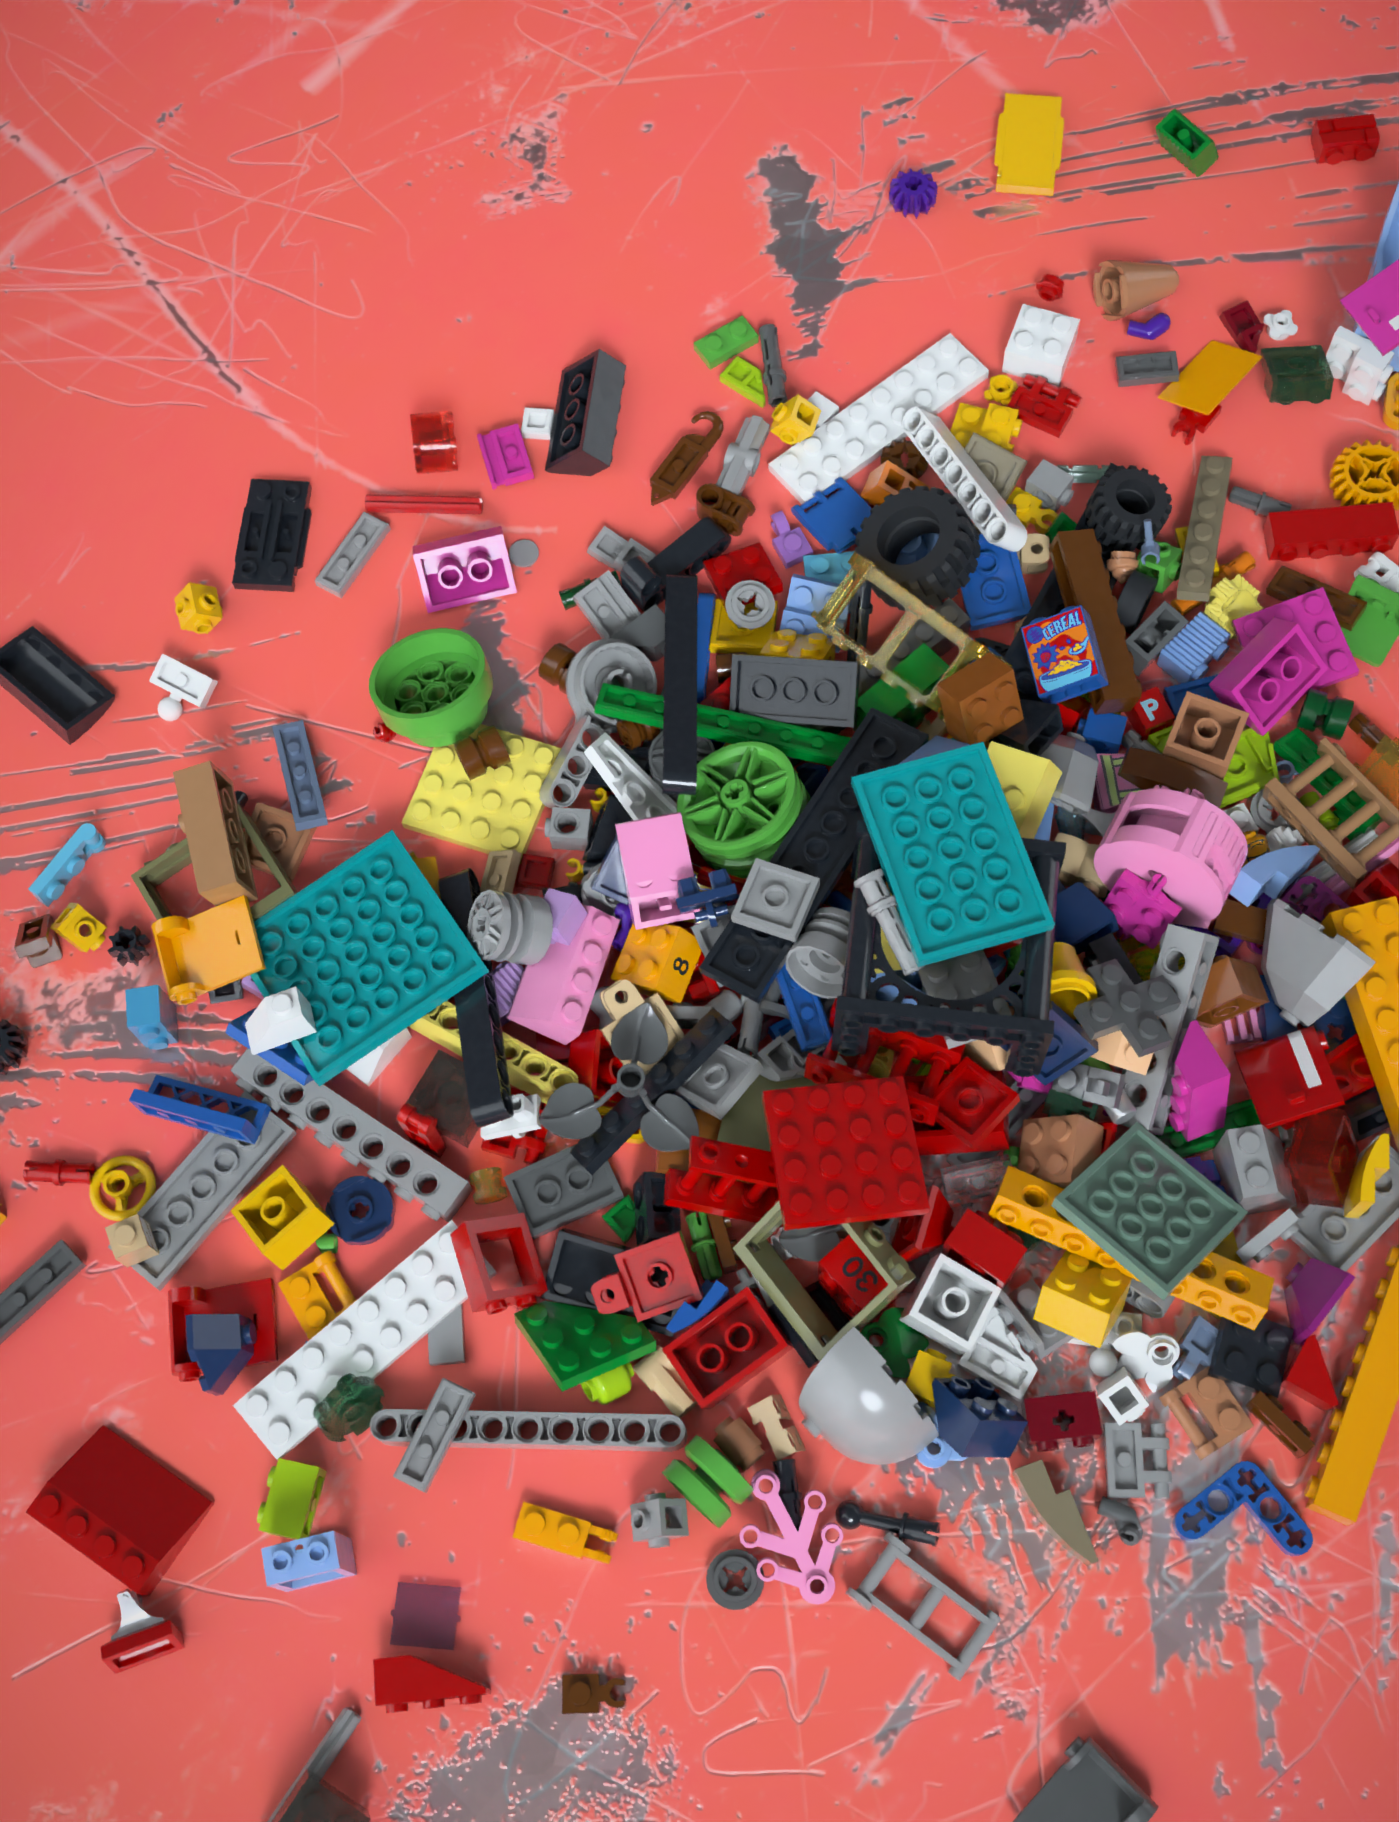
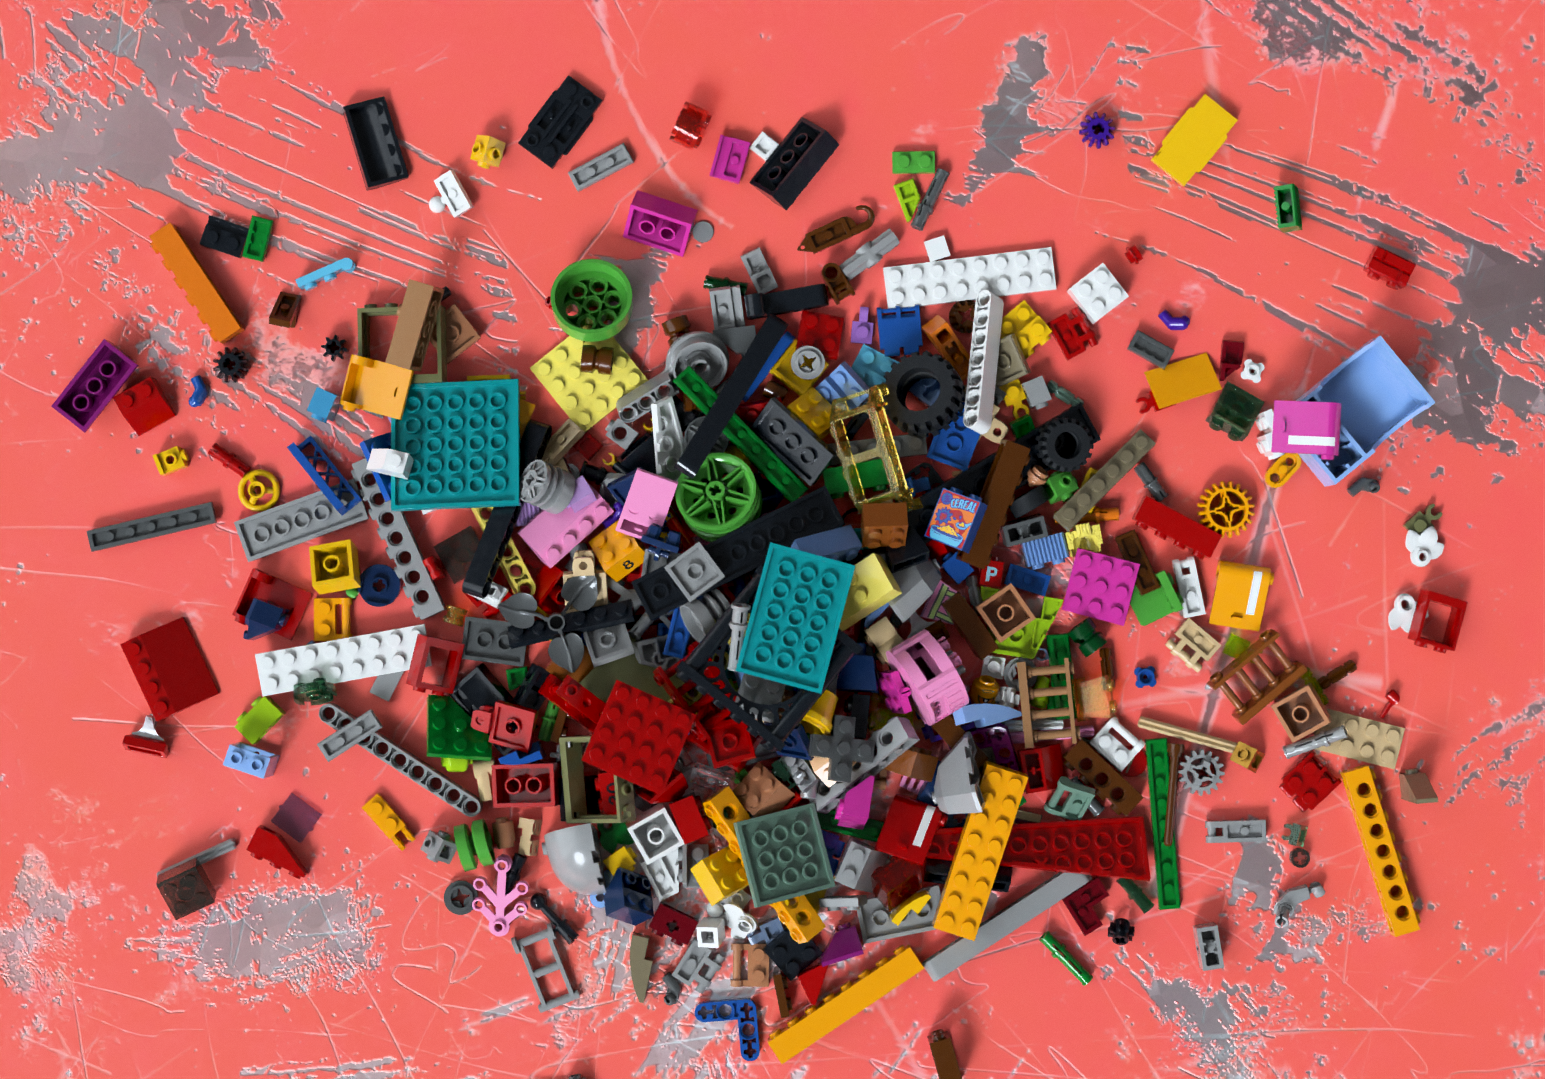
camera: 20 degrees right, 20 degrees up
yellow brick [50,902,107,953] -> none
tan brick [105,1214,159,1268] -> none
sand blue plate [272,720,328,831] -> none
red axle [365,494,483,515] -> none
reddish brown plate [562,1674,626,1714] -> none
yellow brick [770,394,821,446] -> none
yellow plate [984,375,1018,406] -> none
nougat cone [1093,260,1179,321] -> none
sand blue hand [1141,519,1160,565] -> none
dark pink slope [1209,618,1328,736] -> none

